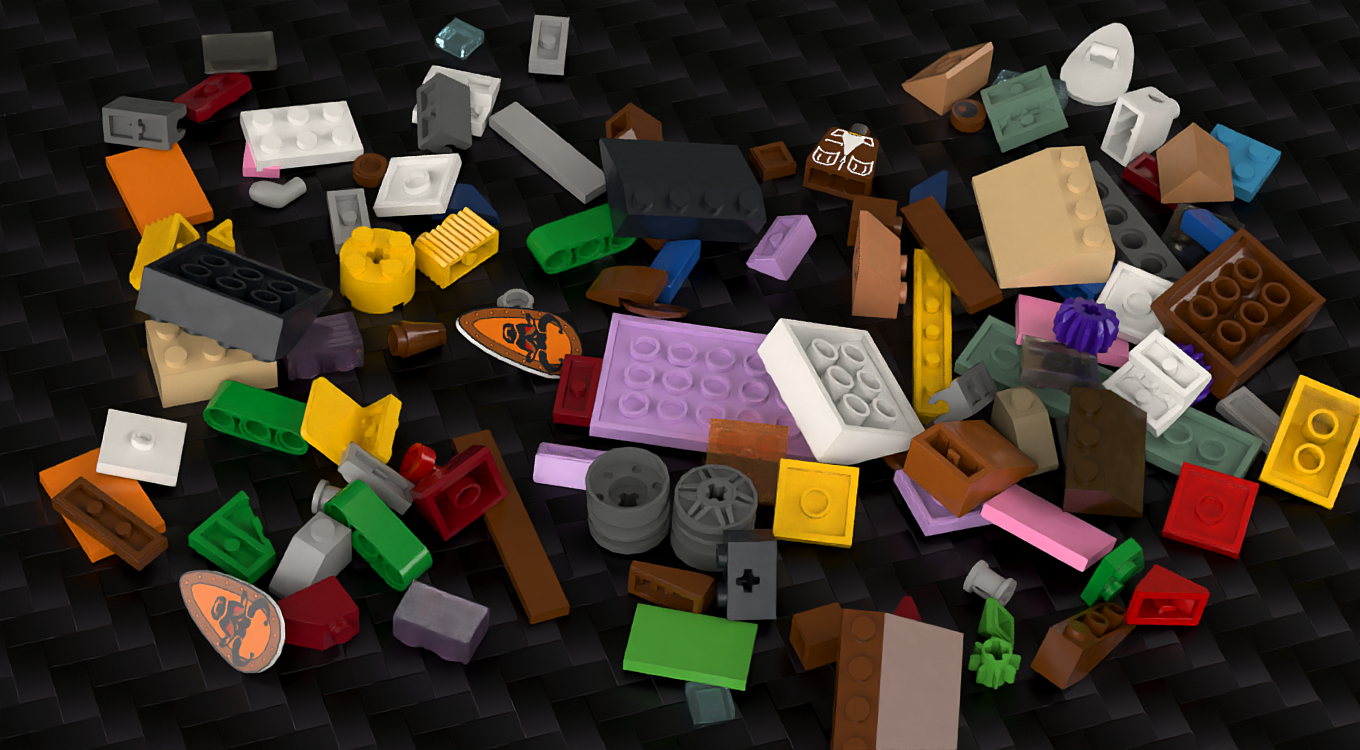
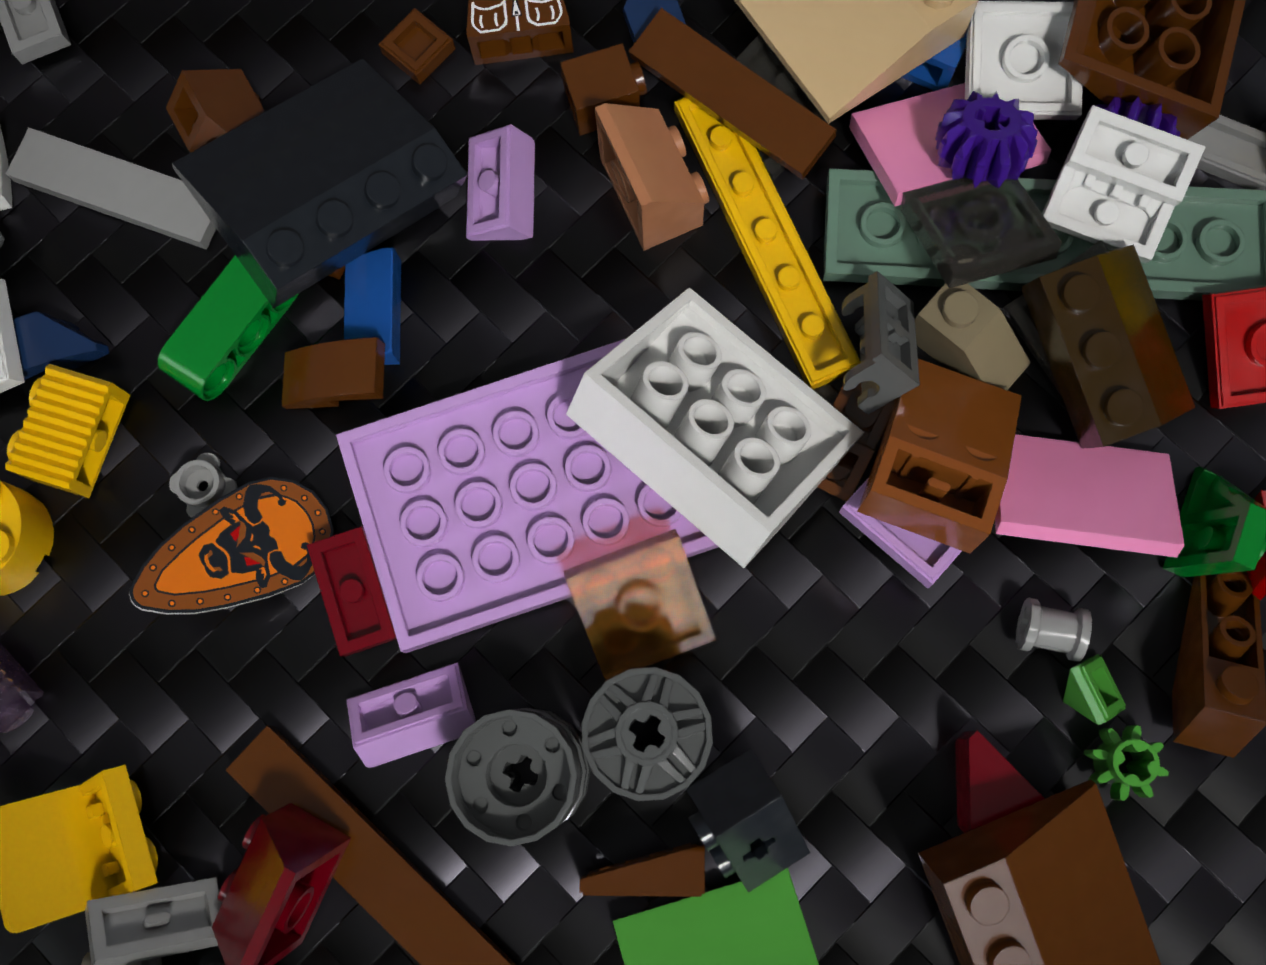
camera: 15 degrees left, 30 degrees up
reddish brown cone [387,321,447,358] -> none
red tile [399,443,441,485] -> none
reddish brown piece [622,300,689,320] -> none
yellow plate [772,458,859,548] -> none
reddish brown brick [789,602,843,670] -> none

